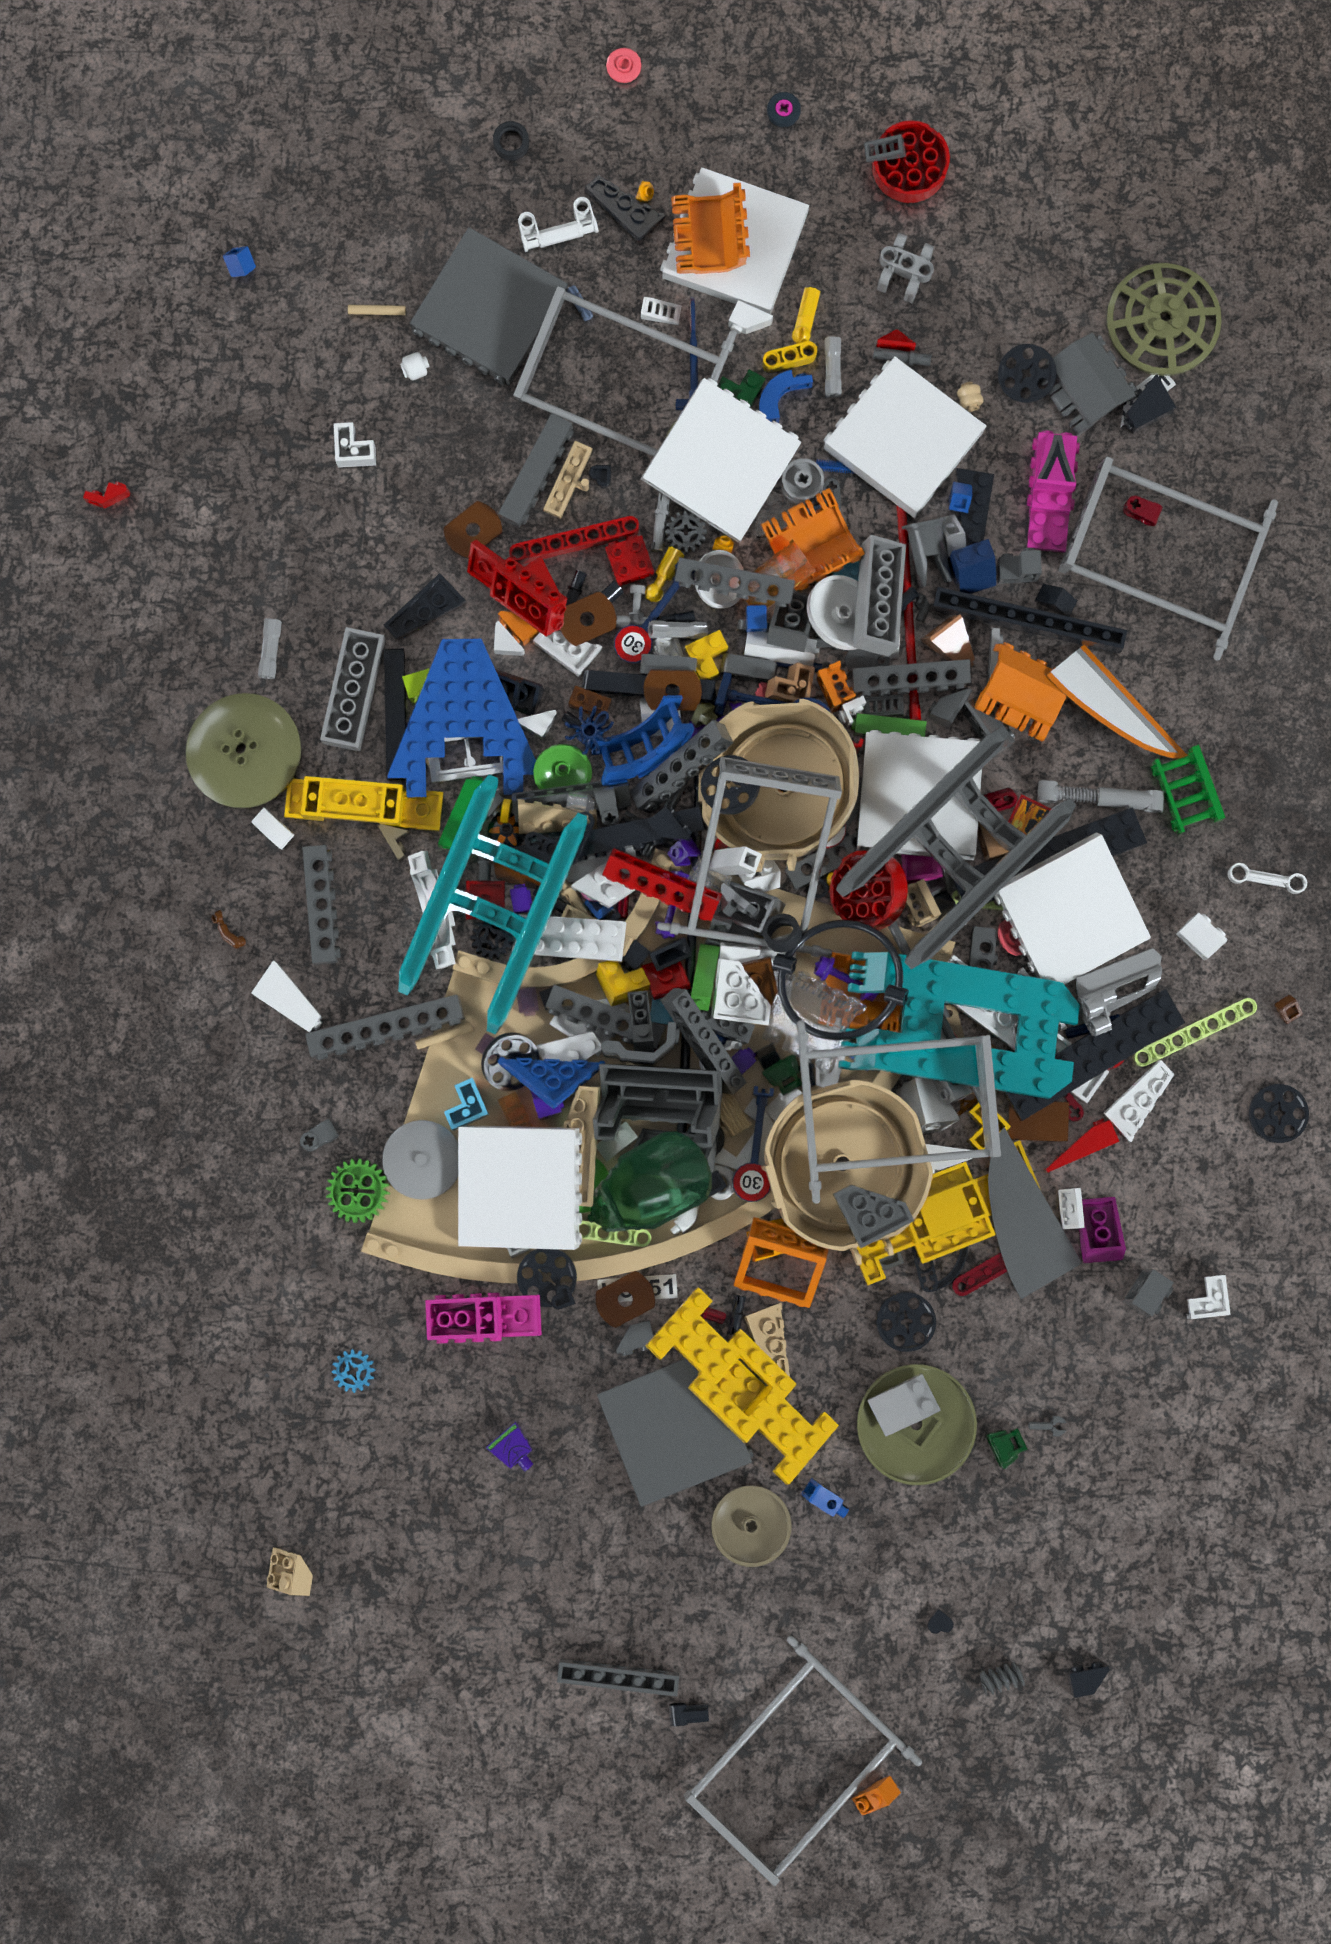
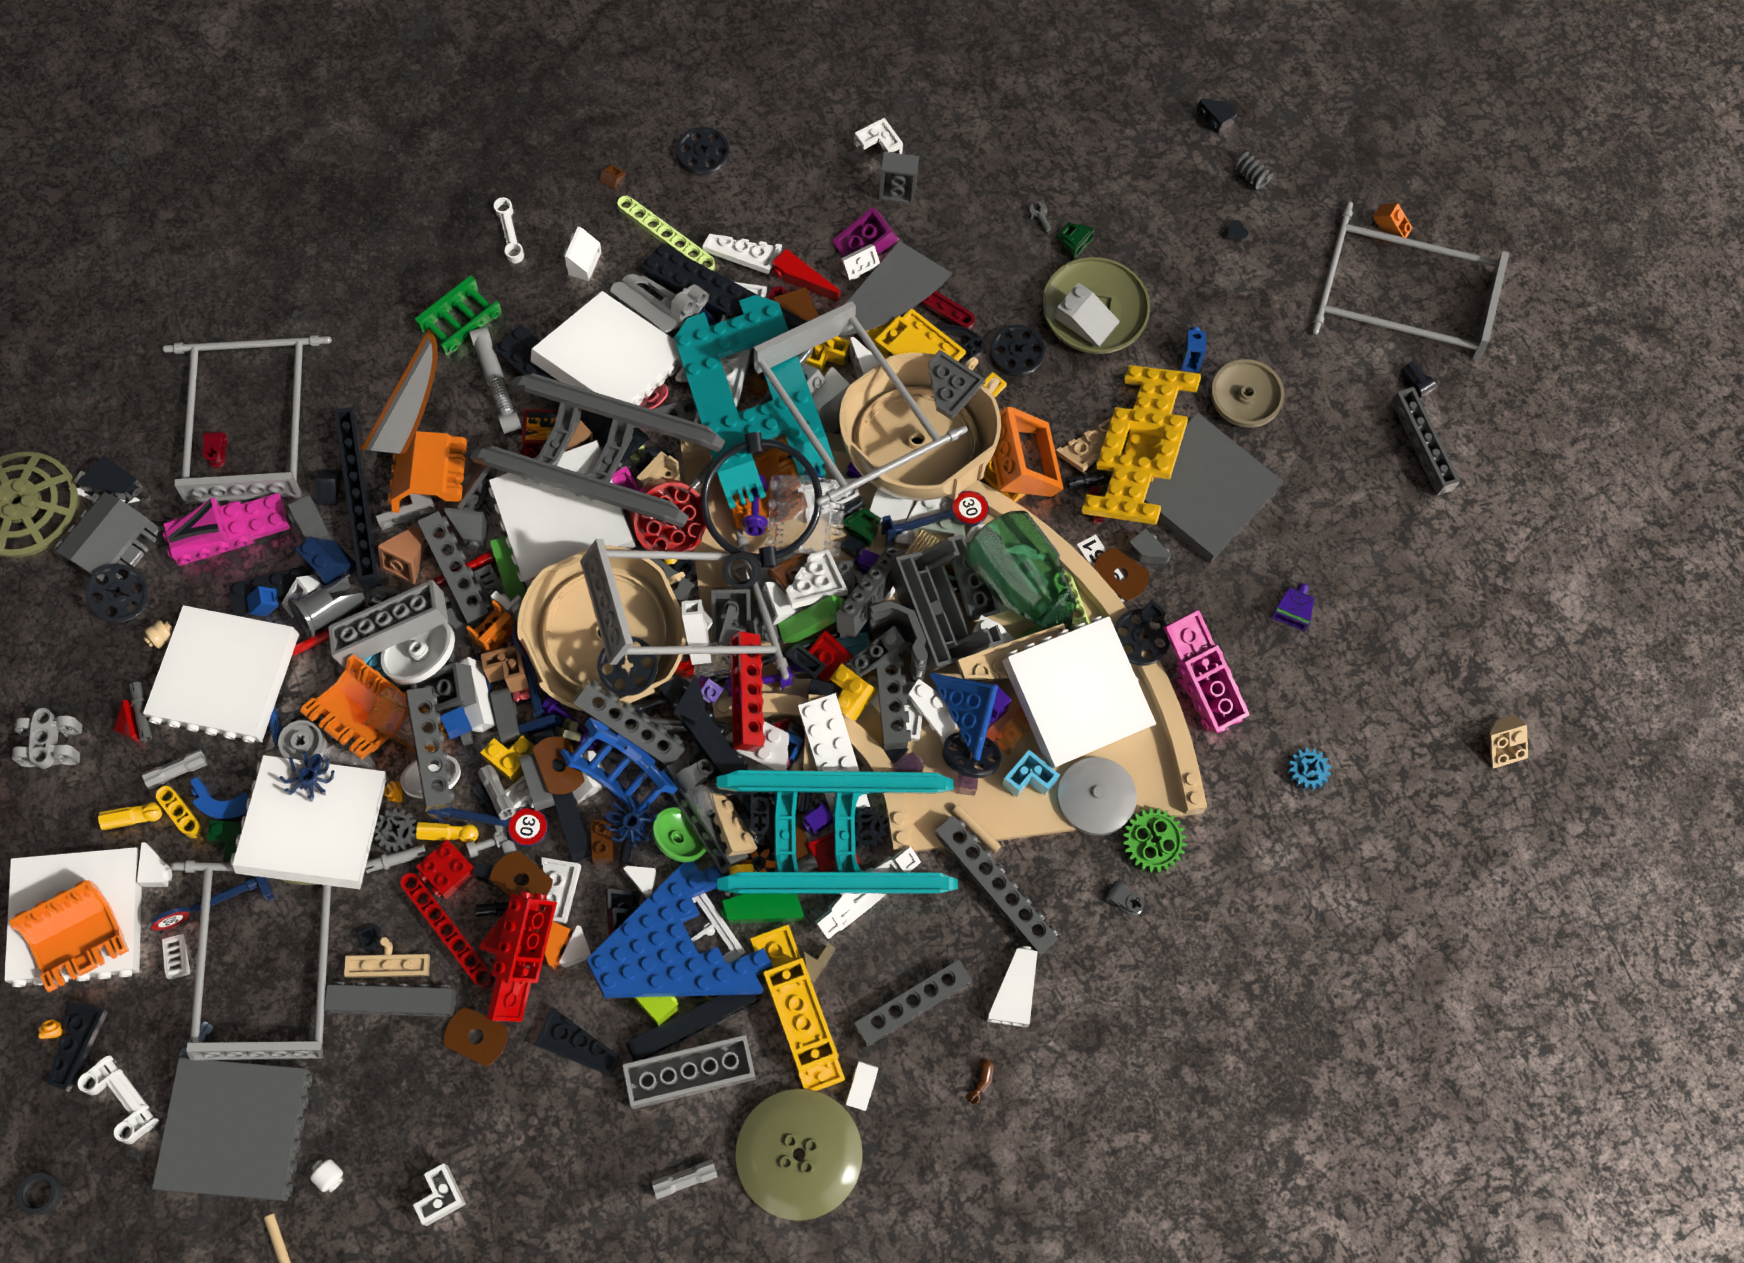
camera: 120 degrees left, 15 degrees down
none -> dark blue animal [280,751,335,802]

